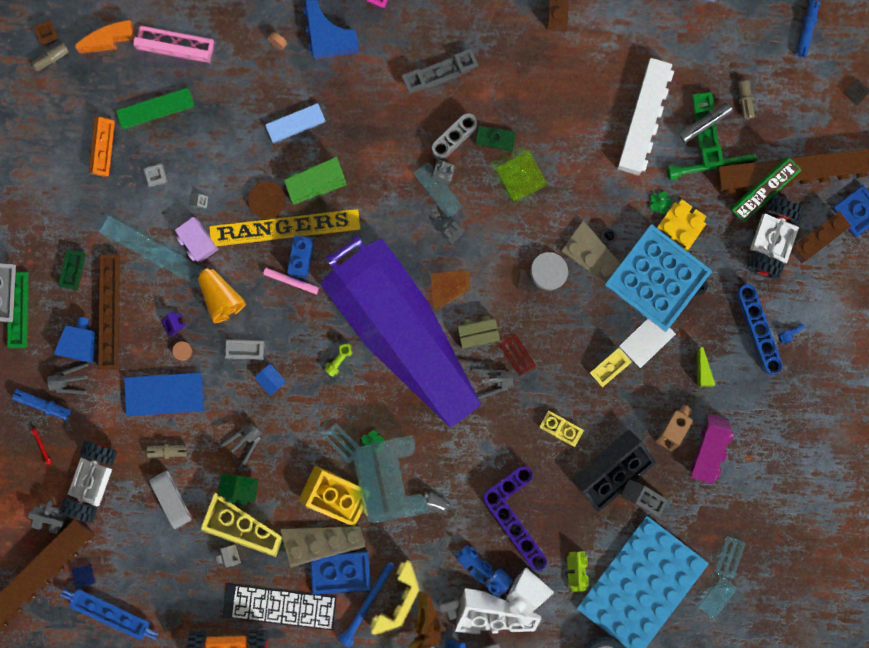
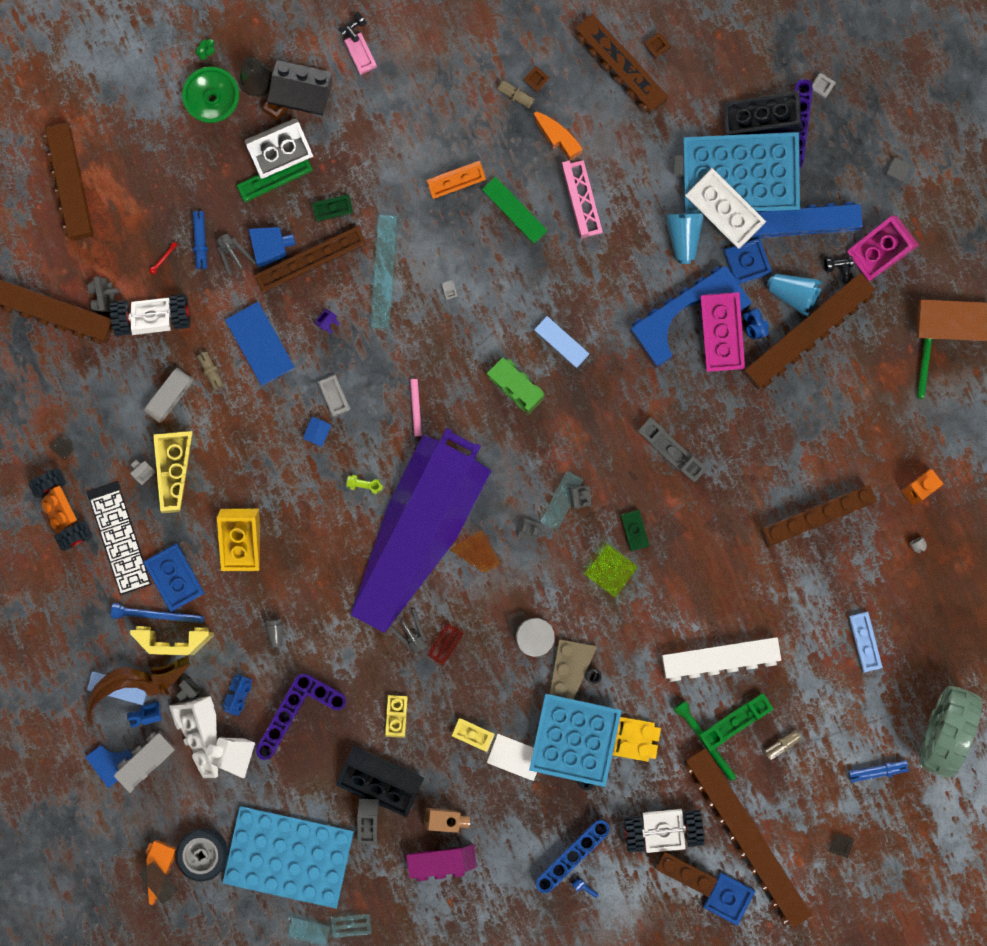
camera: 65 degrees right, 0 degrees up
blue plate [60,589,159,640] -> none
clear blue tile [72,564,96,588] -> none
light grey tile [143,163,167,187] -> none
nougat tile [172,341,193,361] -> none
lavender brick [175,217,219,263] -> none
light orange cone [198,268,246,323] -> none
yellow sticker [209,209,360,246] -> none
dark green brick [217,473,259,505] -> none
dark grey plant [219,423,262,472] -> none
reddish brown tile [248,181,286,219] -> none
nougat tile [268,32,287,50] -> none
dark tan wing [280,526,365,567] -> none
blue brick [287,235,315,279] -> none
clear light blue tile [323,423,363,463] -> none
clear light blue windscreen [353,436,428,523] -> none
green plant [361,430,385,453] -> none
light grey beam [432,113,477,160] -> none
olive brick [457,316,500,350] -> none
blue bracket [484,567,514,598] -> none
lime hinge [567,551,589,592] -> none
green plant [650,191,673,215] -> none
dark grey pin [679,102,733,144] -> none
lime slope [696,347,715,387] -> none
tile [731,156,802,222] -> none

